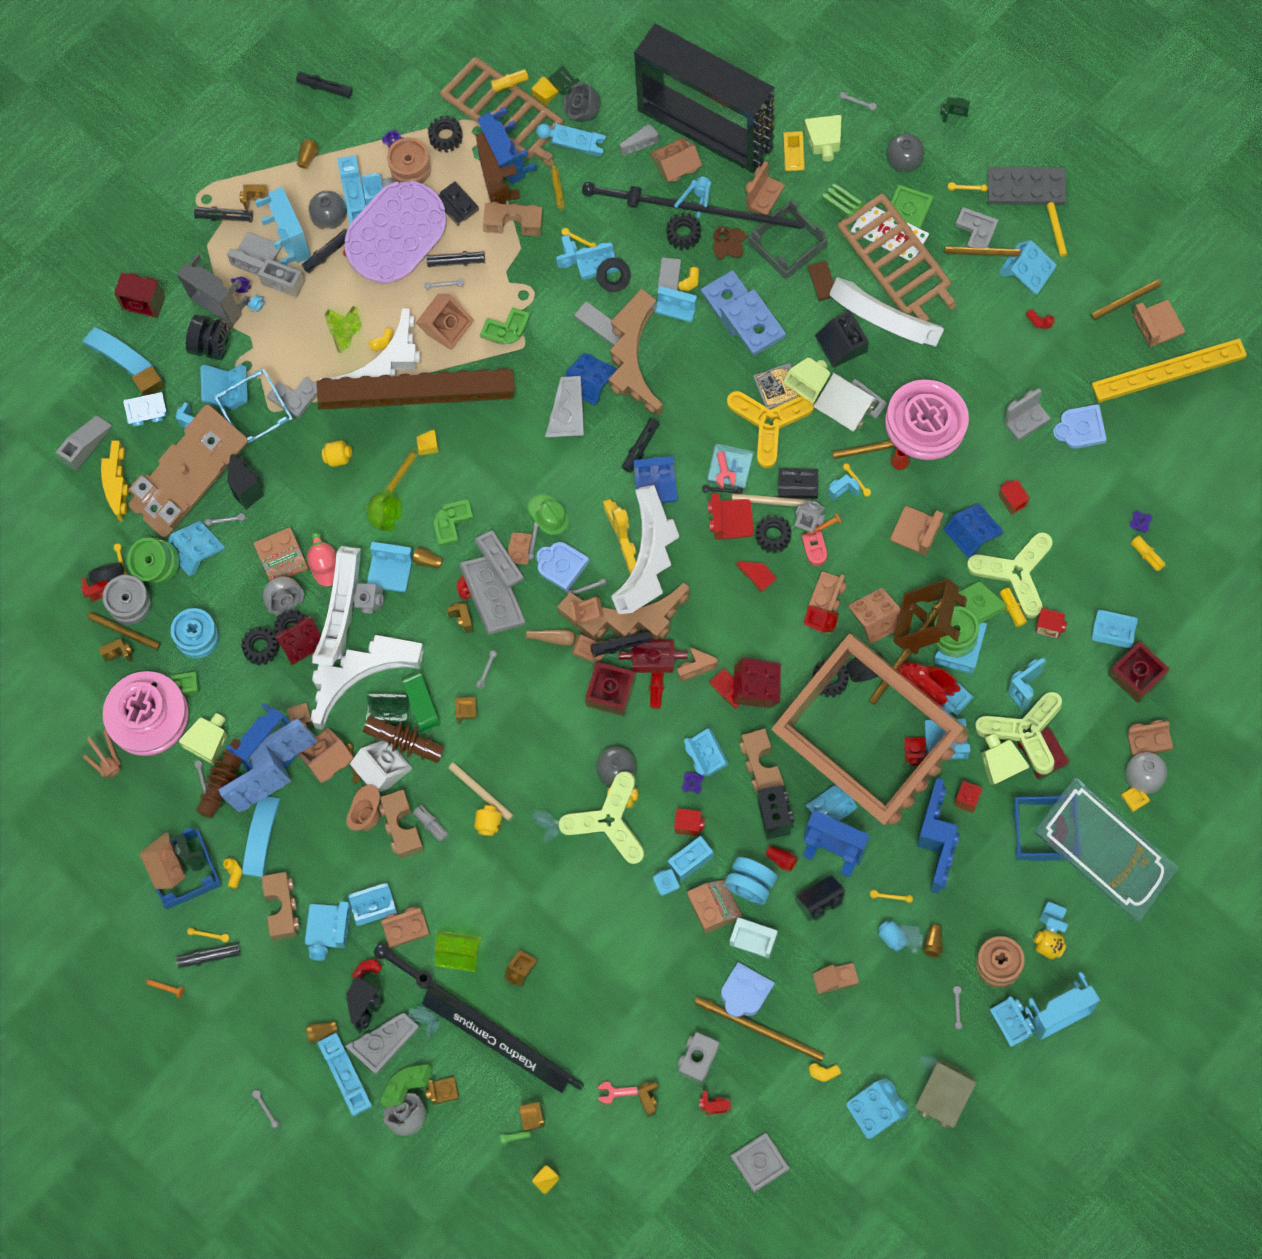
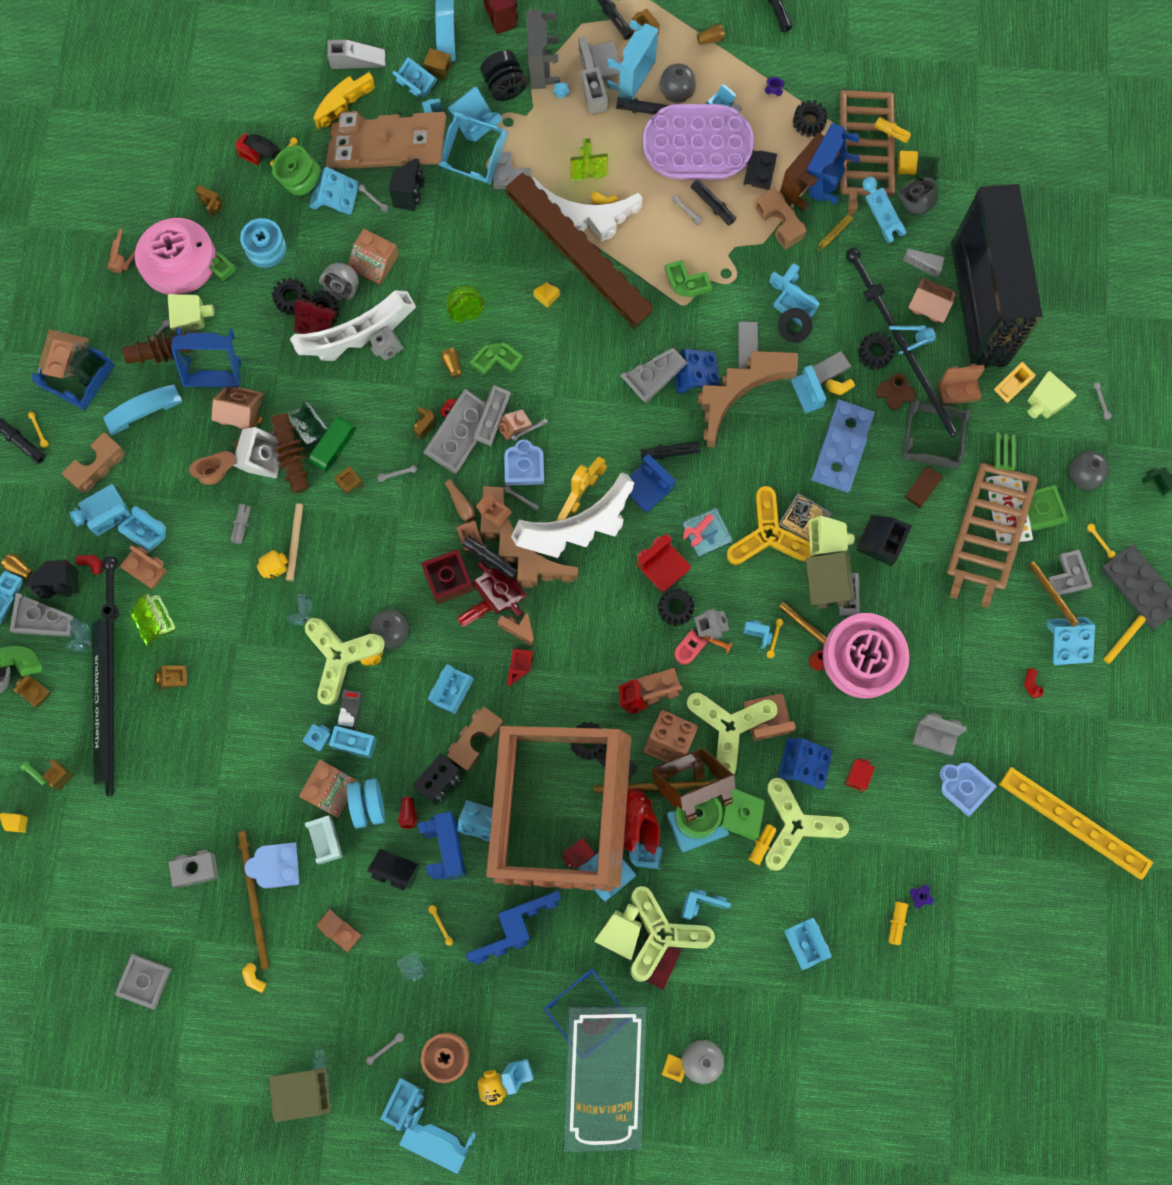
camera: 45 degrees right, 5 degrees up
pearl gold bar [87,612,161,651] -> none
light grey wheel [103,575,152,625] -> none
medium blue bracket [219,718,317,813] -> none
yellow arm [223,858,242,889] -> none
dark purple plate [231,277,251,293] -> none
medium nougat plate [287,703,313,727] -> none
coral hair [307,532,336,586] -> none
white arch [311,635,424,730] -> none
yellow head [322,440,352,467] -> none
medium azure slope [337,155,366,225] -> none
medium azure bracket [367,542,413,593] -> none
medium nougat arch [378,790,424,859] -> none
yellow piece [384,448,419,496] -> none
nougat wheel [387,137,431,184] -> none
nougat slope [416,294,474,350] -> none
bright green piece [528,494,568,535] -> none
yellow hinge [562,228,597,248] -> none
coral bar [598,1082,638,1105] -> none
pearl gold bracket [638,1082,659,1118] -> none
red brick [674,809,705,837] -> none
dark purple plate [682,772,704,794] -> none
red bracket [699,1091,731,1116] -> none
black hinge [702,484,743,494] -> none
tan bar [732,494,812,507] -> none
dark red brick [733,658,781,709] -> none
red slope [735,562,777,592] -> none
black plate [778,468,818,499] -> none
white arch [829,277,944,346] -> none
medium azure bracket [847,1078,910,1139] -> none
medium azure brick [878,921,909,952] -> none
pearl gold cone [922,925,943,958] -> none
red brick [954,781,983,813] -> none
red brick [1035,608,1067,639] -> none
pearl gold bar [1091,279,1161,321] -> none
dark red brick [1109,641,1170,703] -> none
nougat bracket [1126,720,1173,757] -> none
nougat bracket [1133,300,1185,348] -> none
none -> dark grey leg [338,690,364,731]
none -> yellowish green piece [687,693,778,774]

